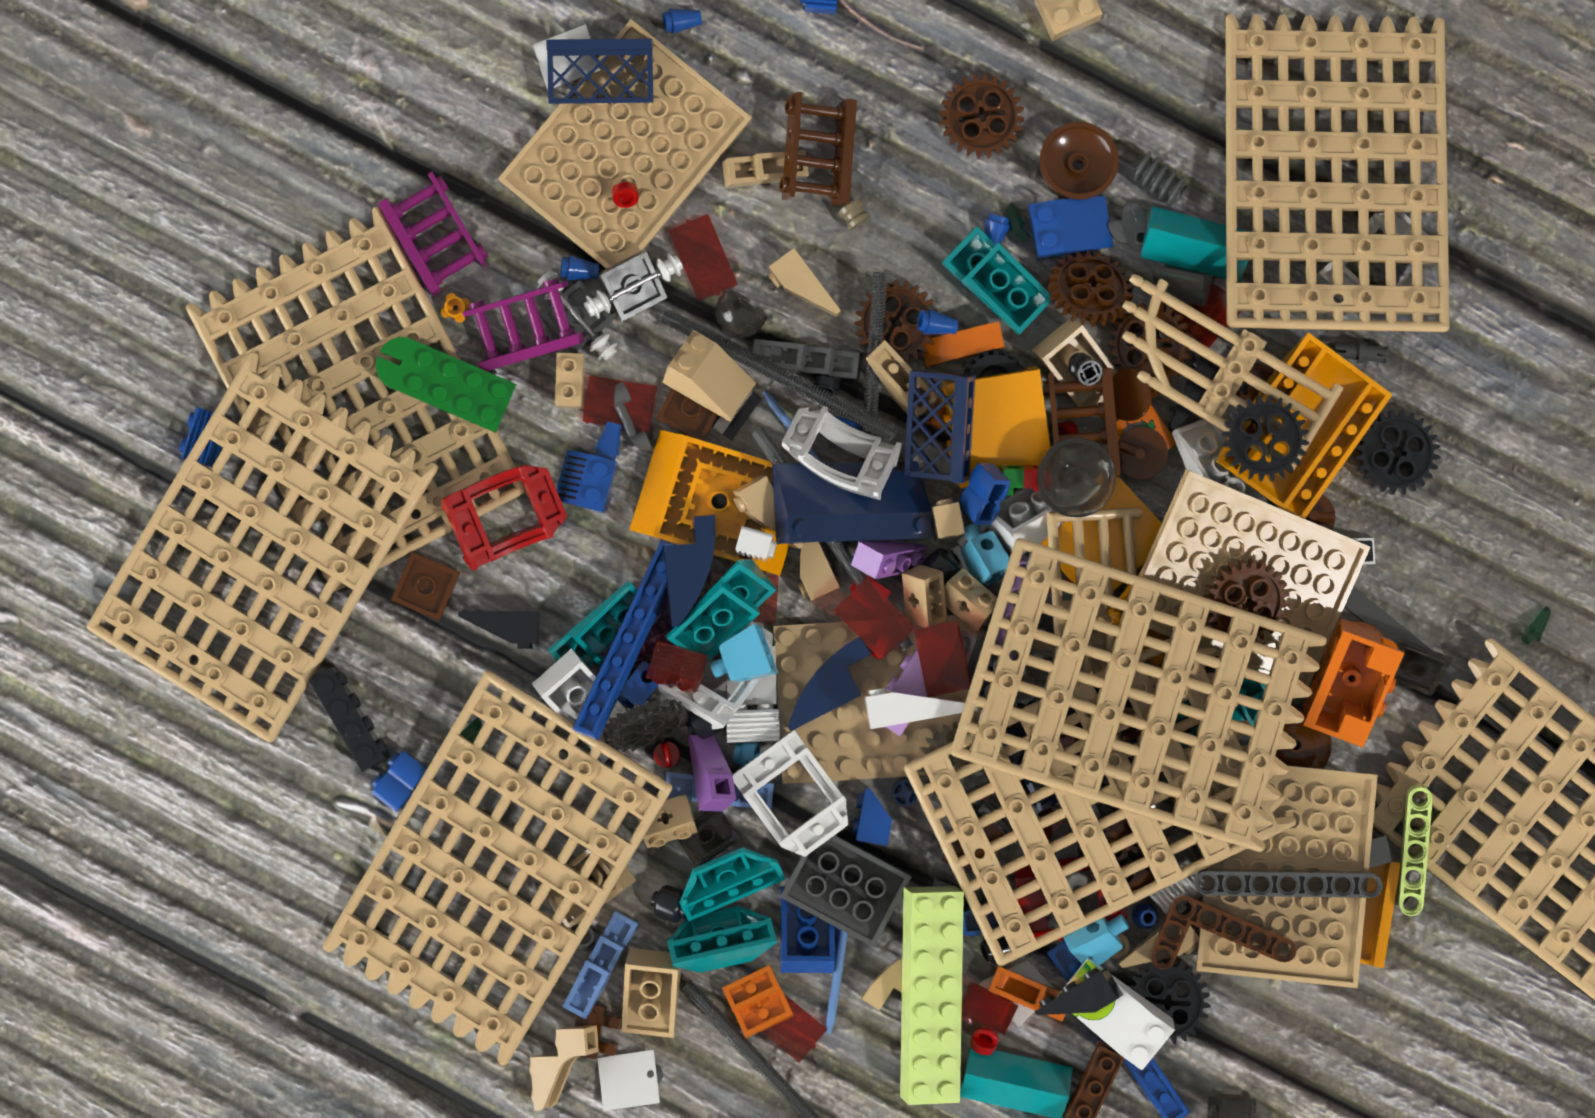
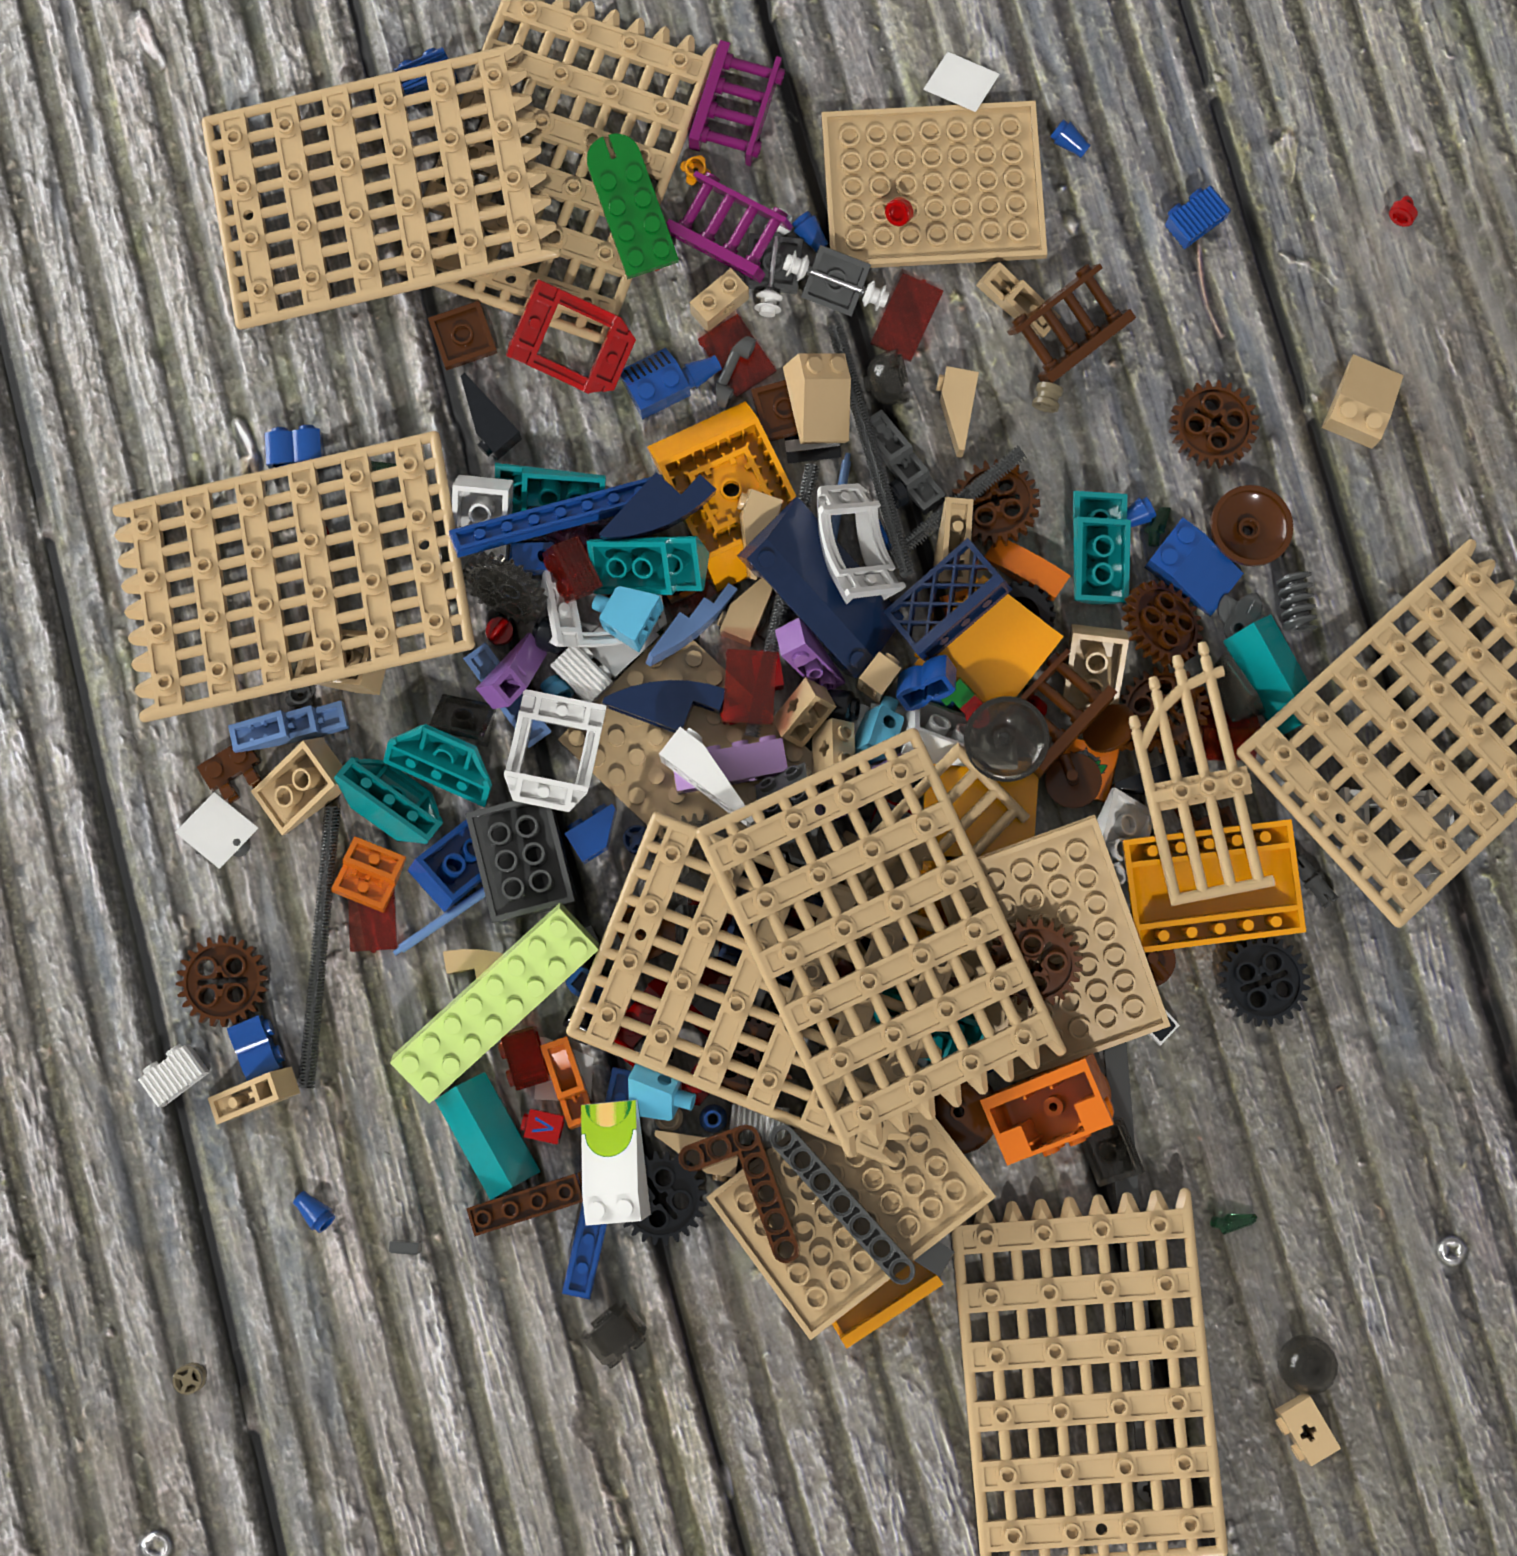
camera: 45 degrees right, 5 degrees down
black brick [309,667,389,772] -> none
tan arch [529,1025,599,1111] -> none
dark blue fence [546,39,654,104] -> none
tan brick [637,794,698,848] -> none
black head [651,885,687,923] -> none
white brick [735,526,777,562] -> none
clear red piece [913,620,971,697] -> none
blue cone [917,309,958,335] -> none
red tile [970,1028,999,1055] -> none
black slope [1034,967,1123,1015] -> none
black wheel [1068,353,1102,386] -> none
black gear [1221,395,1309,482] -> none
yellowish green beam [1397,783,1432,916] -> none
none -> red brick [521,1108,565,1145]
none -> medium blue slope [645,583,738,666]

